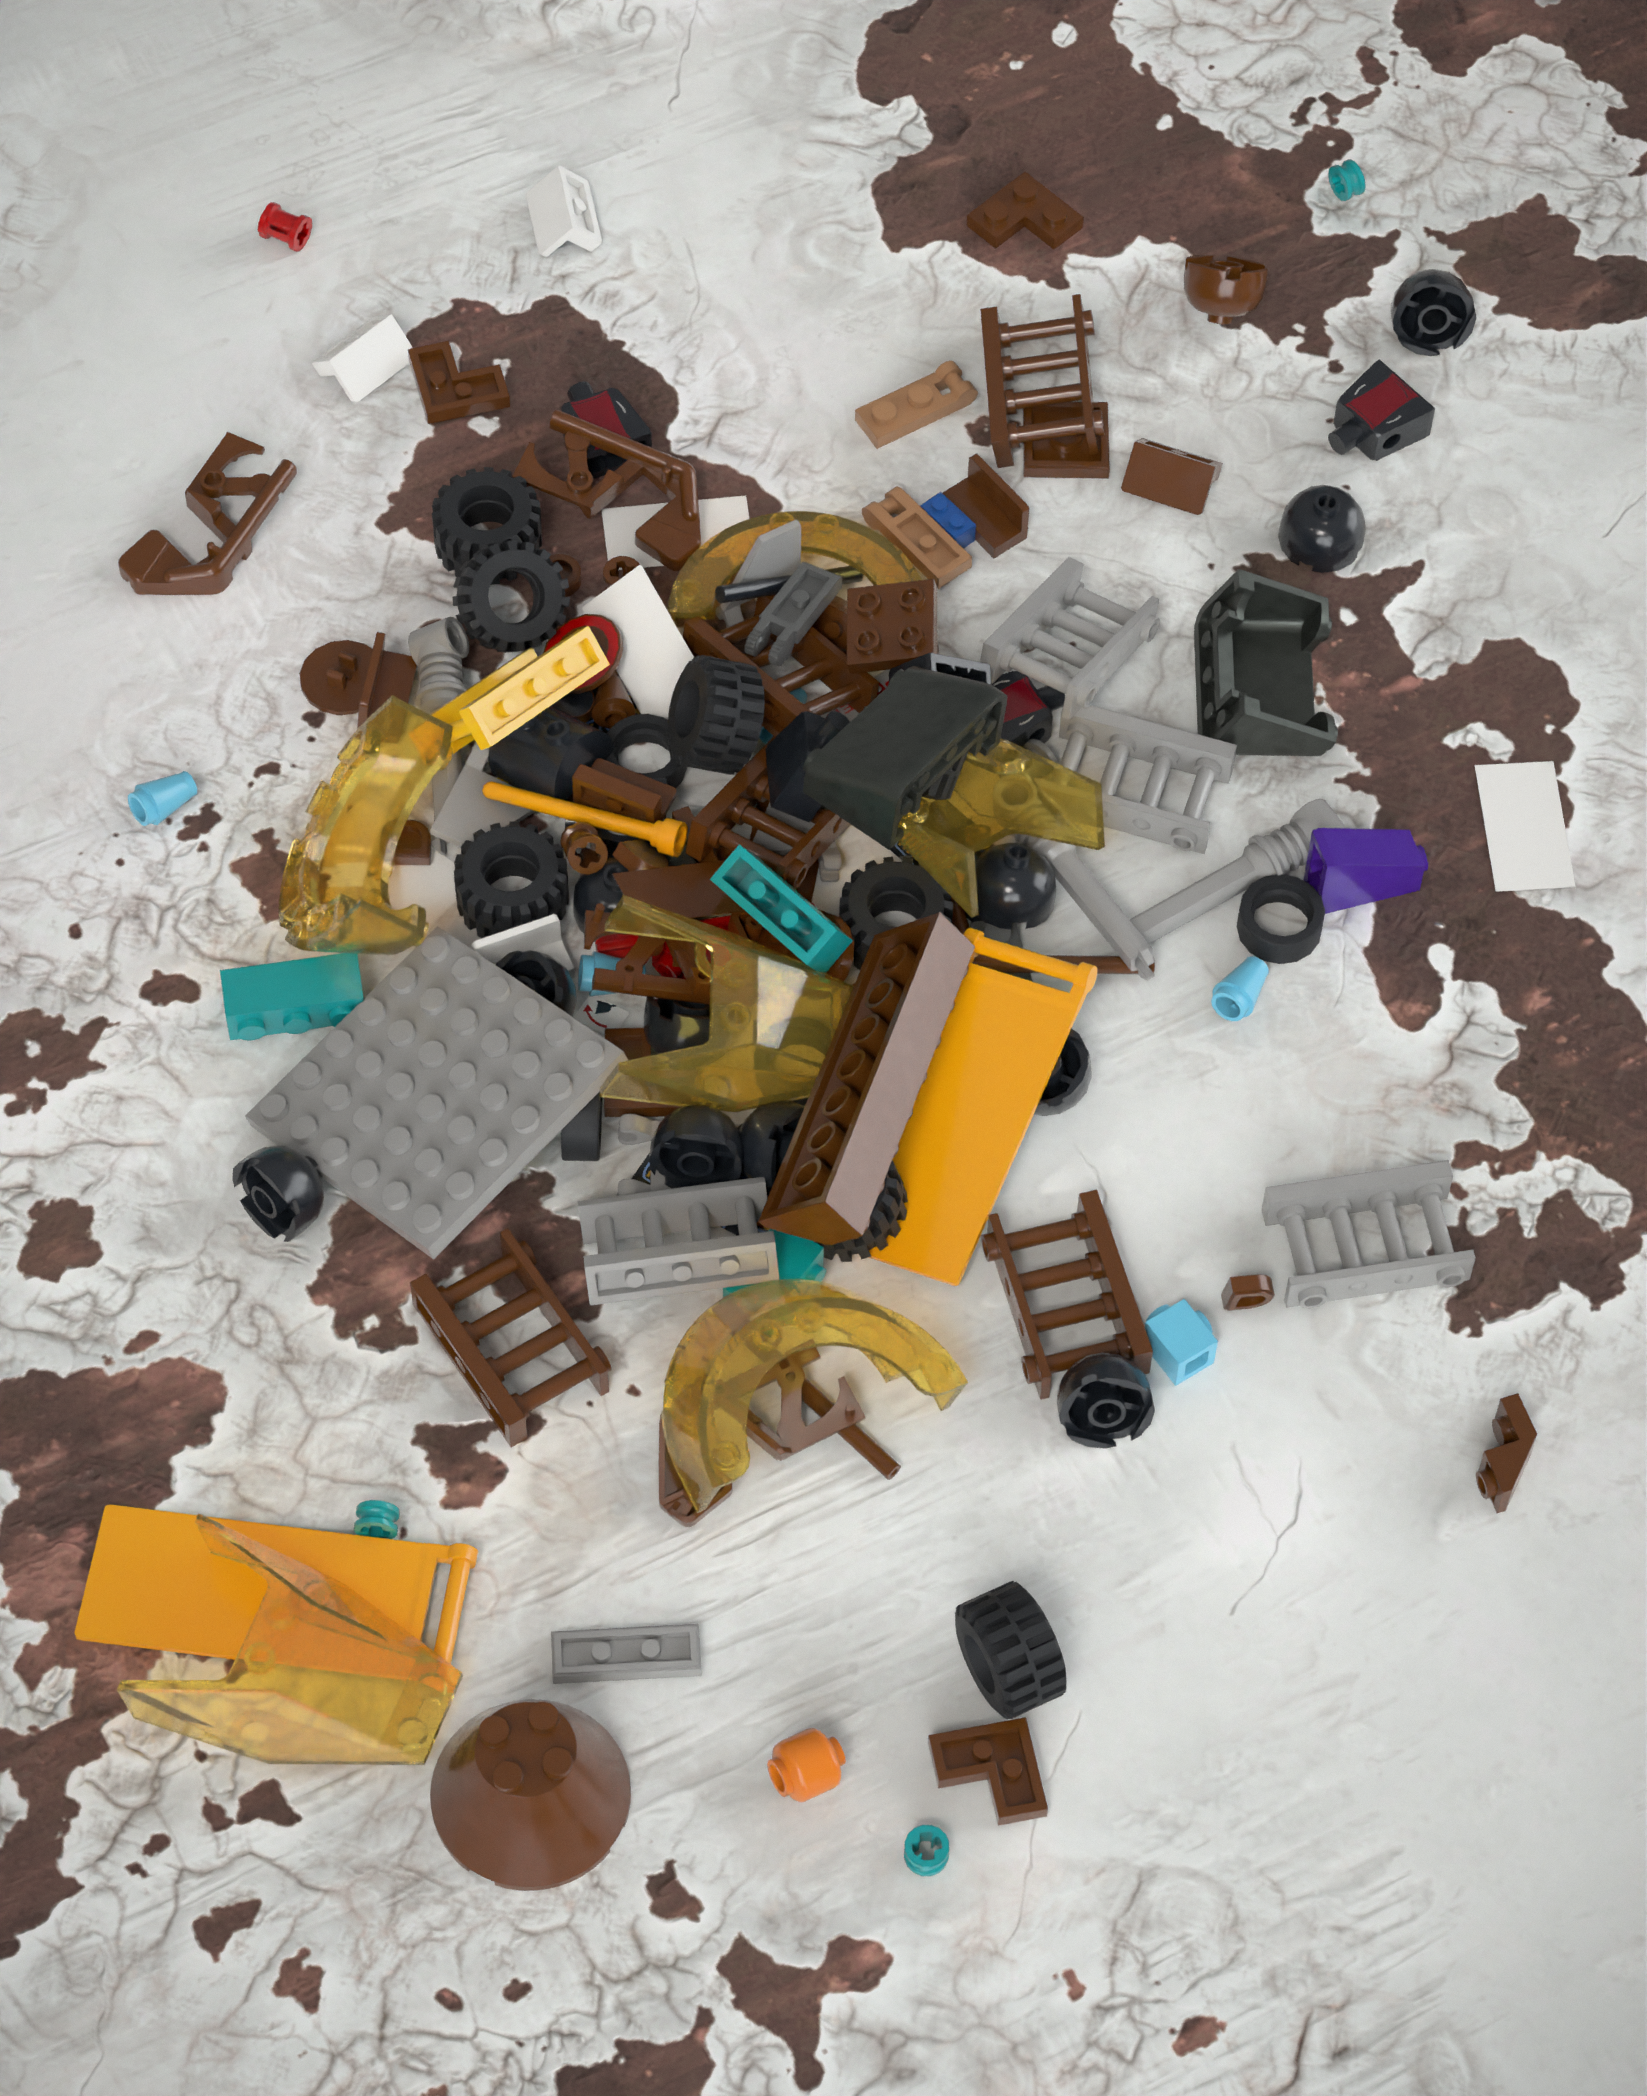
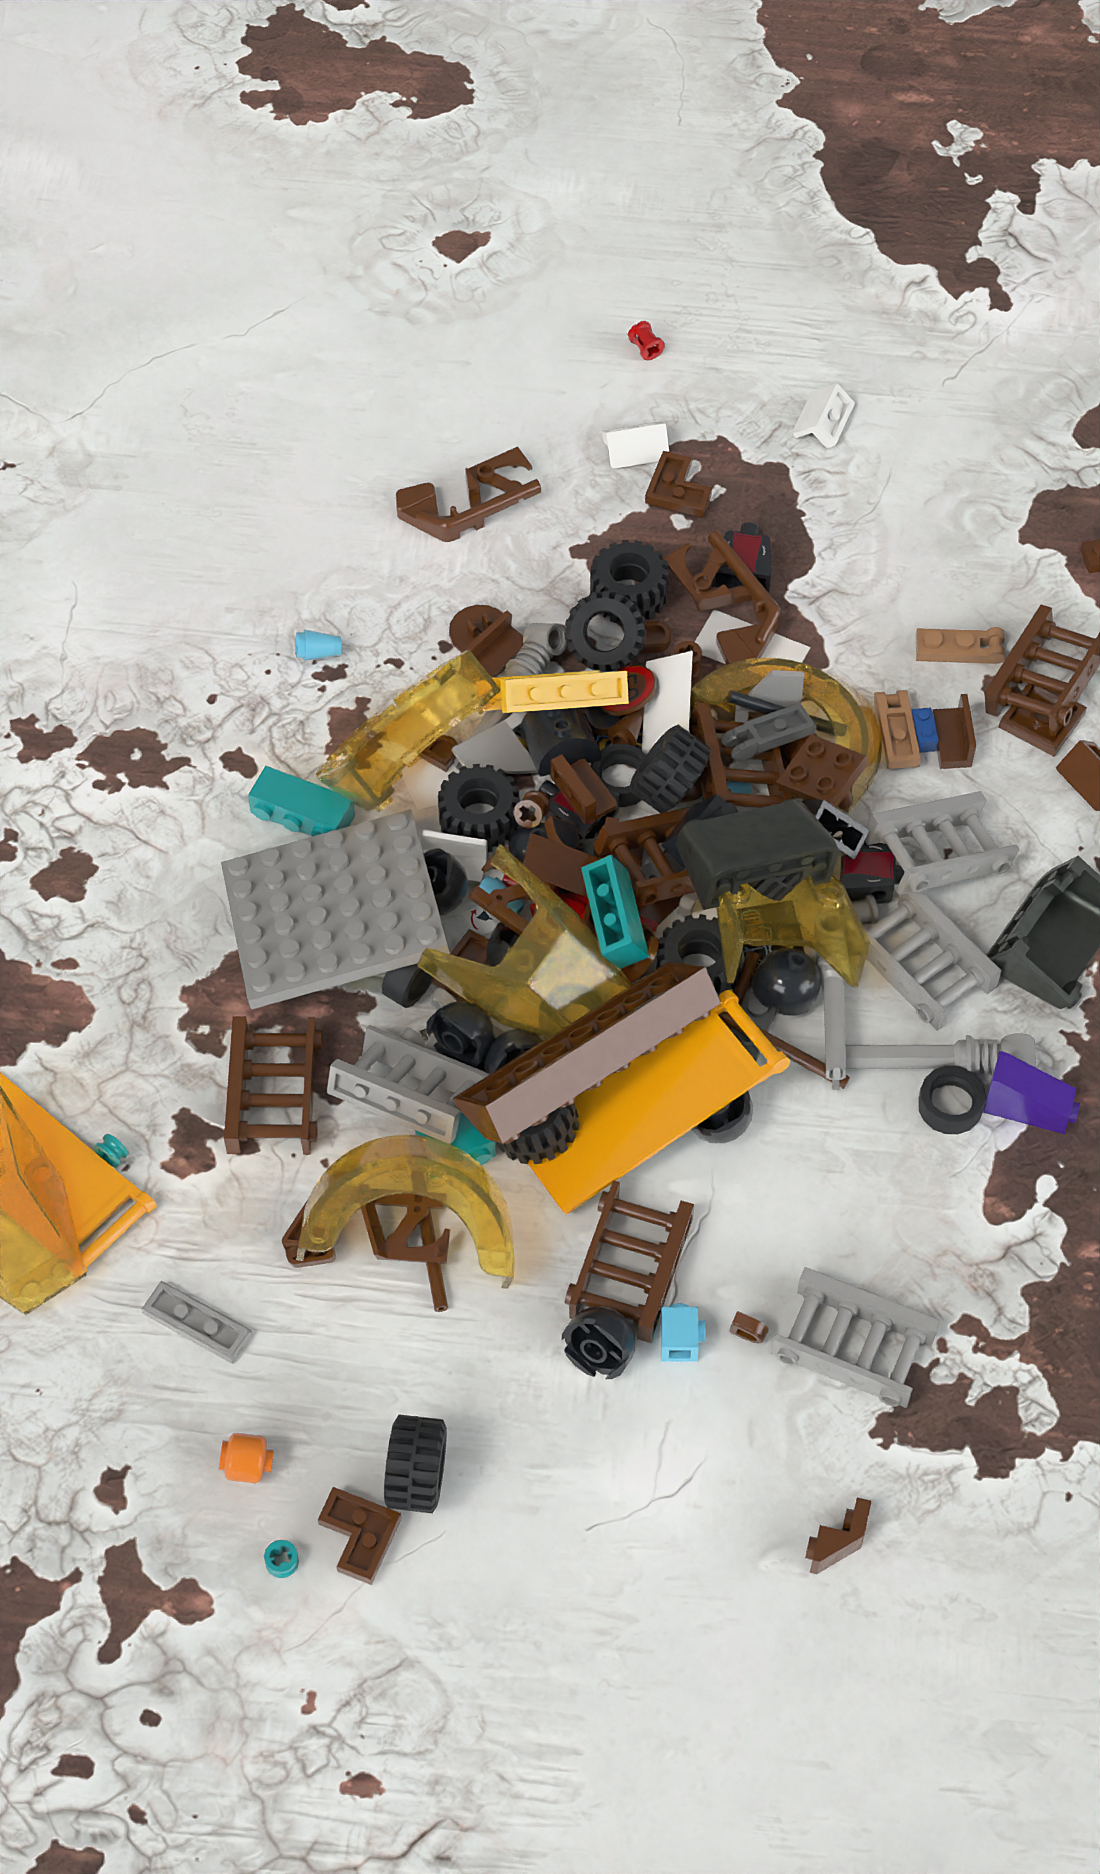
camera: 35 degrees right, 0 degrees up
black cylinder [232,1146,324,1242] -> none
reddish brown cone [430,1699,631,1891] -> none
light orange piece [482,781,688,857] -> none
medium azure cone [1211,956,1269,1021] -> none

